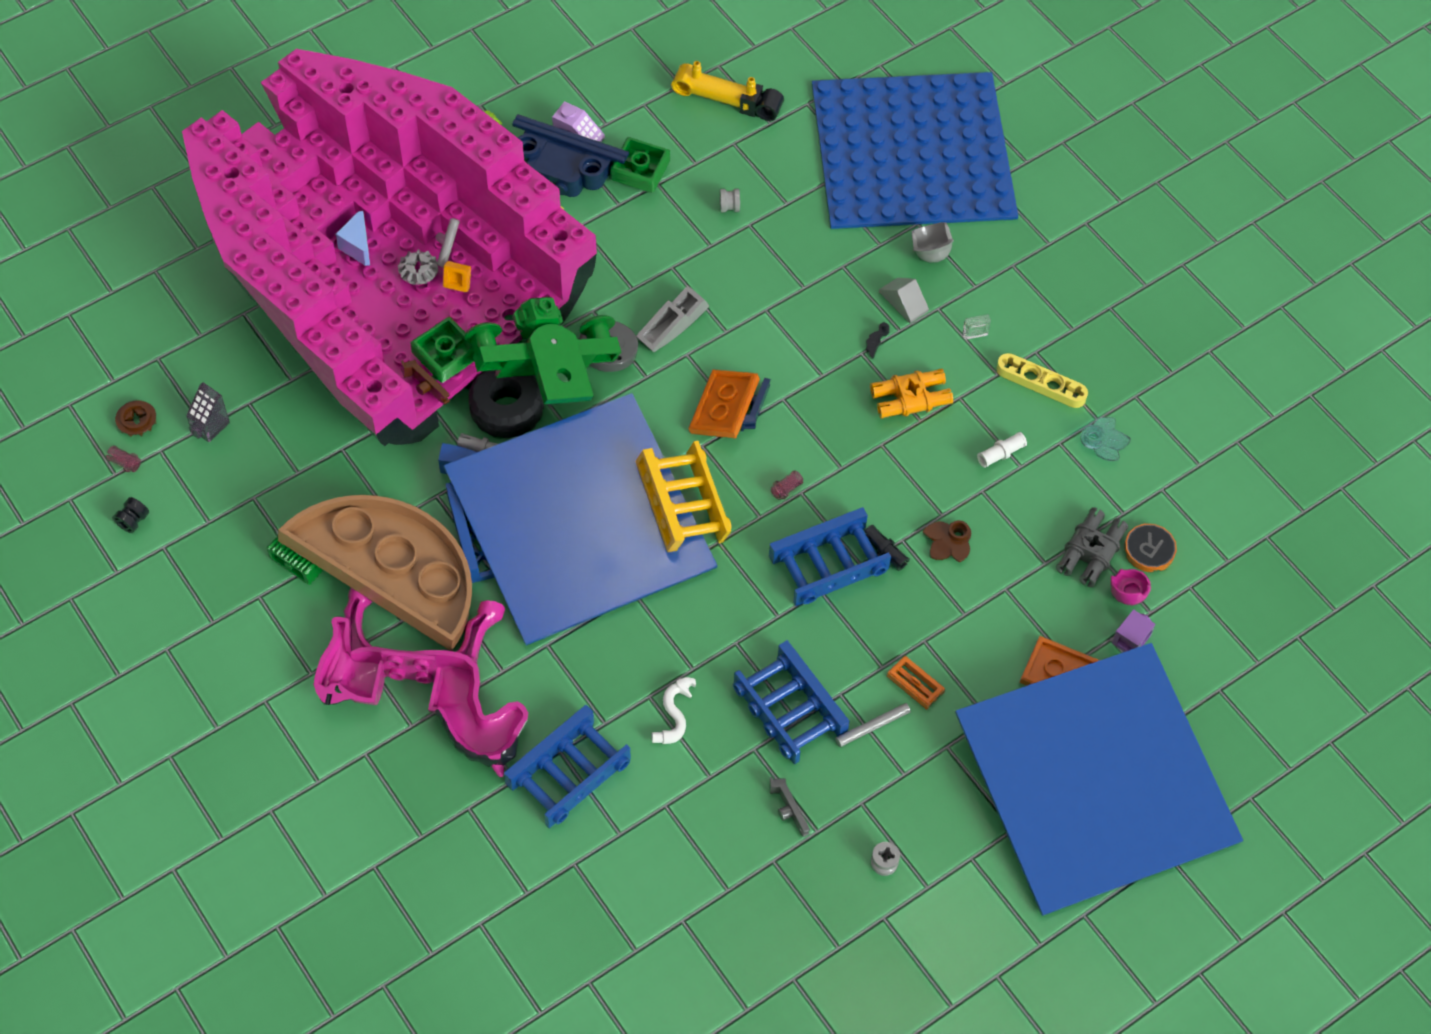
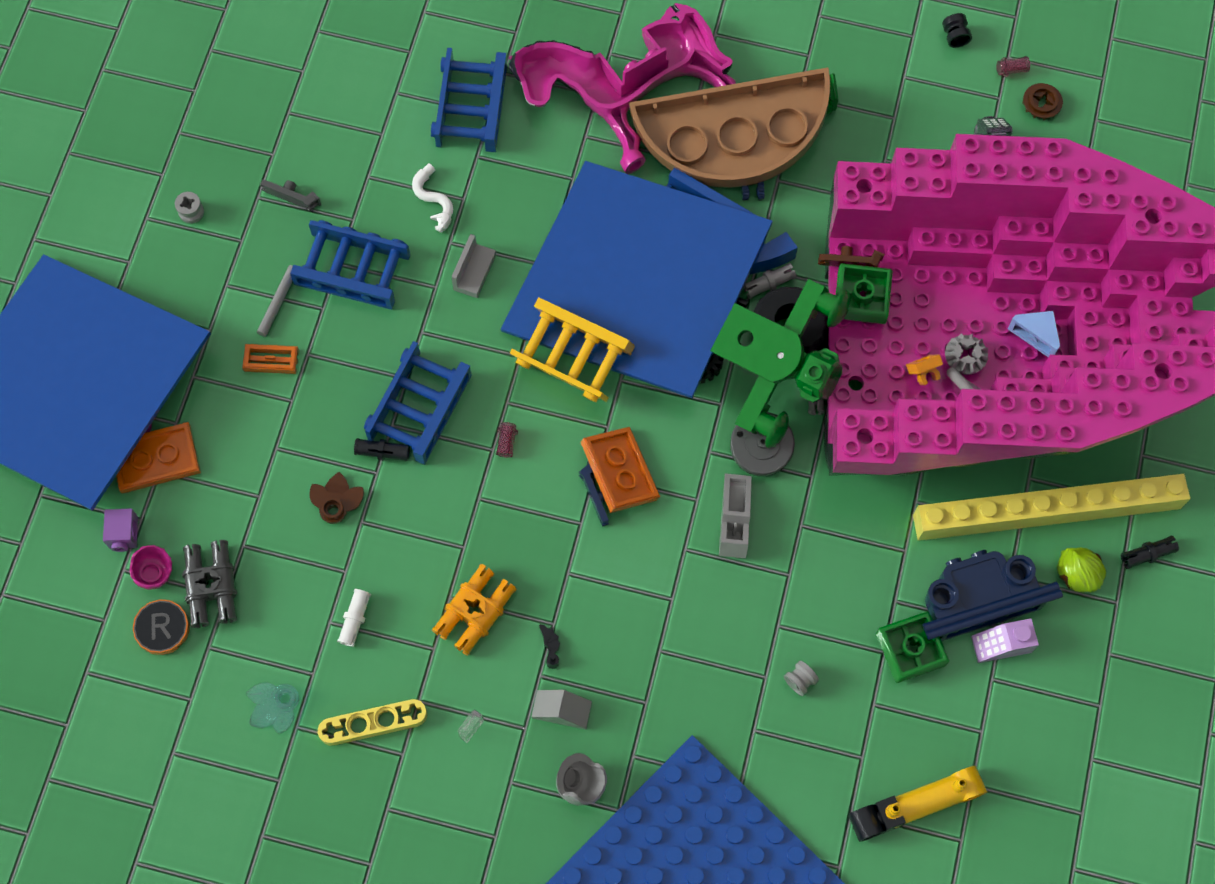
camera: 140 degrees right, 10 degrees up
none -> light grey panel [451,234,496,298]

